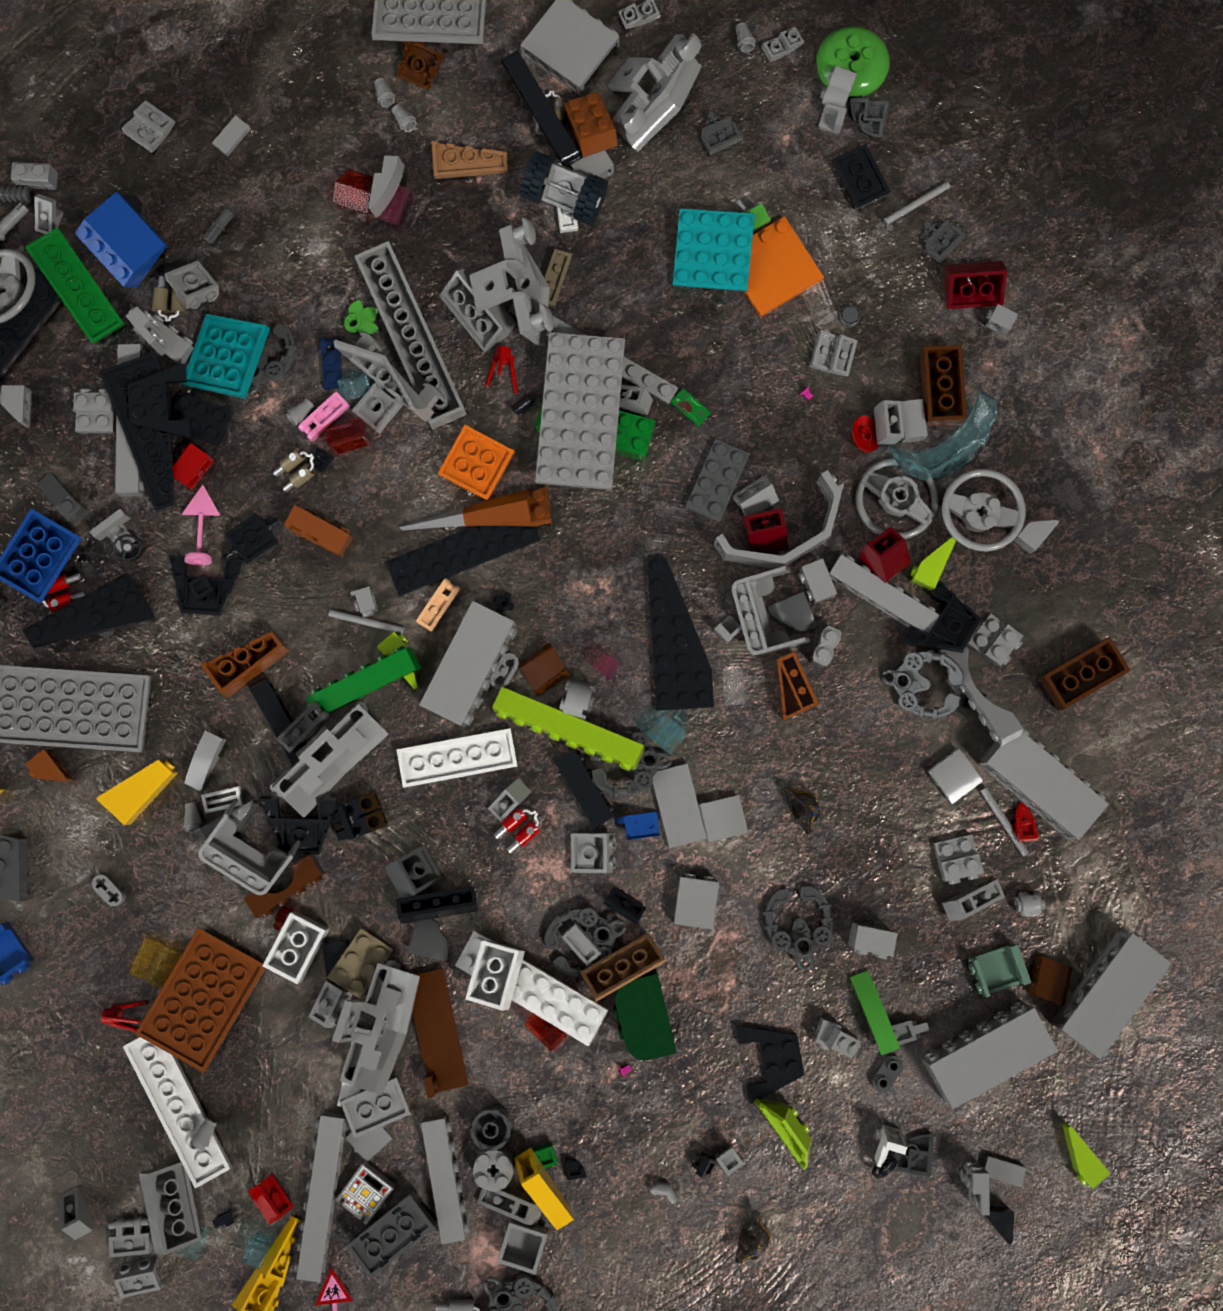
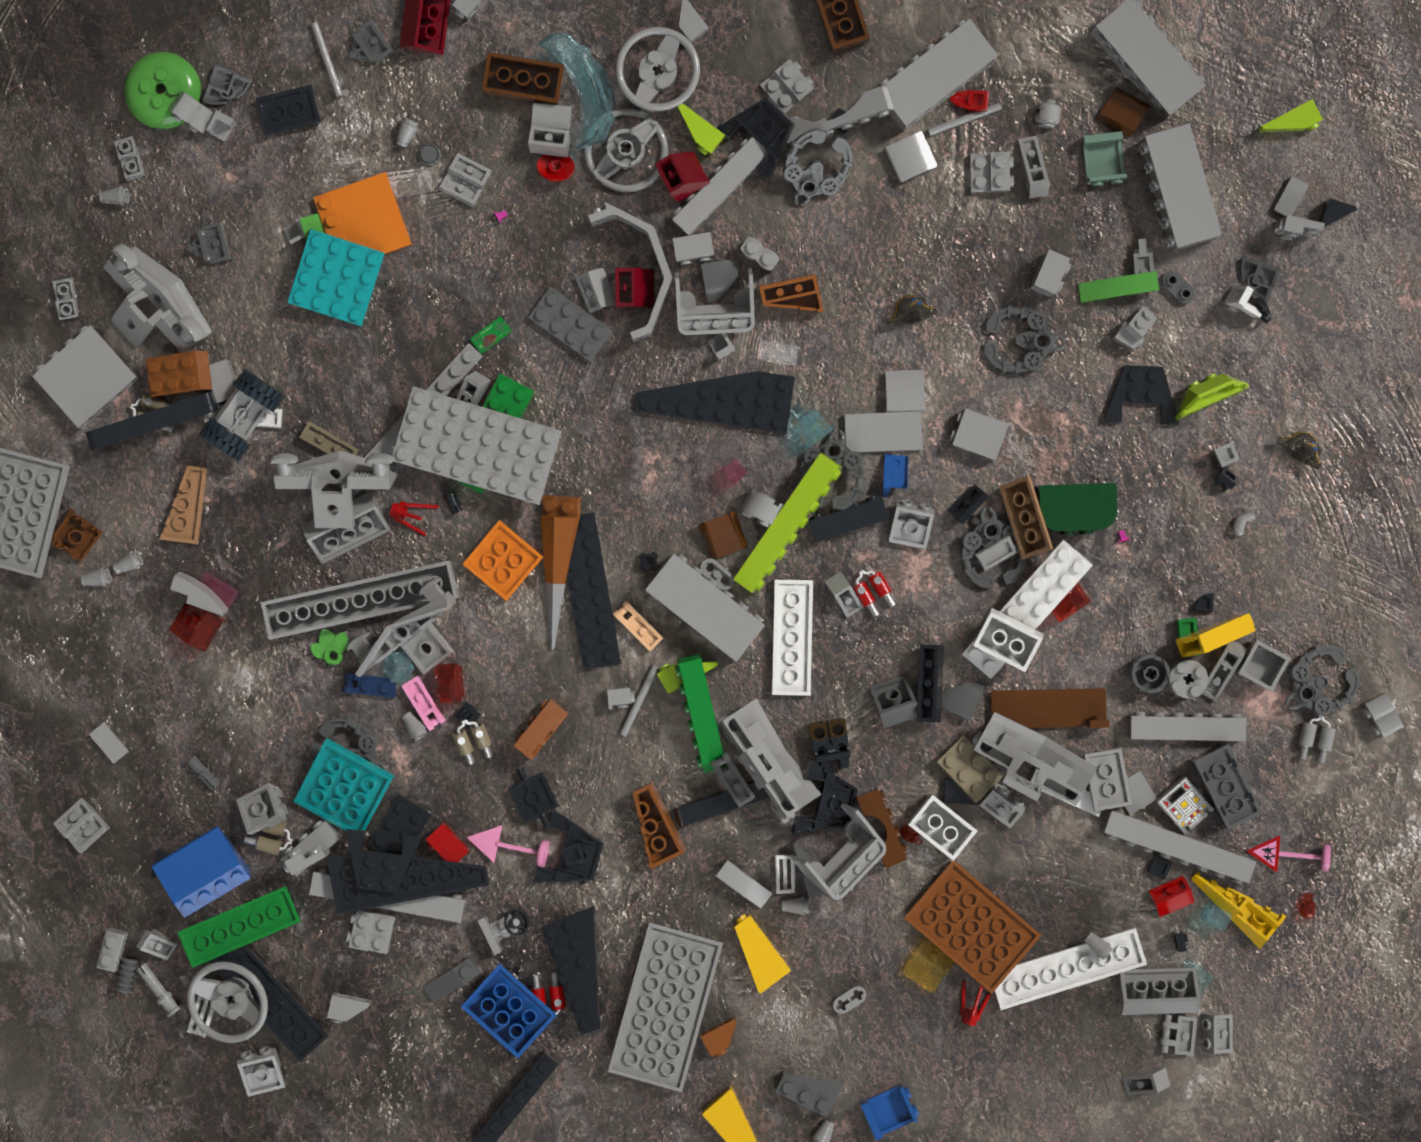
camera: 80 degrees left, 5 degrees up
none -> light grey cone [396,117,418,147]
none -> black tile [1147,854,1173,880]

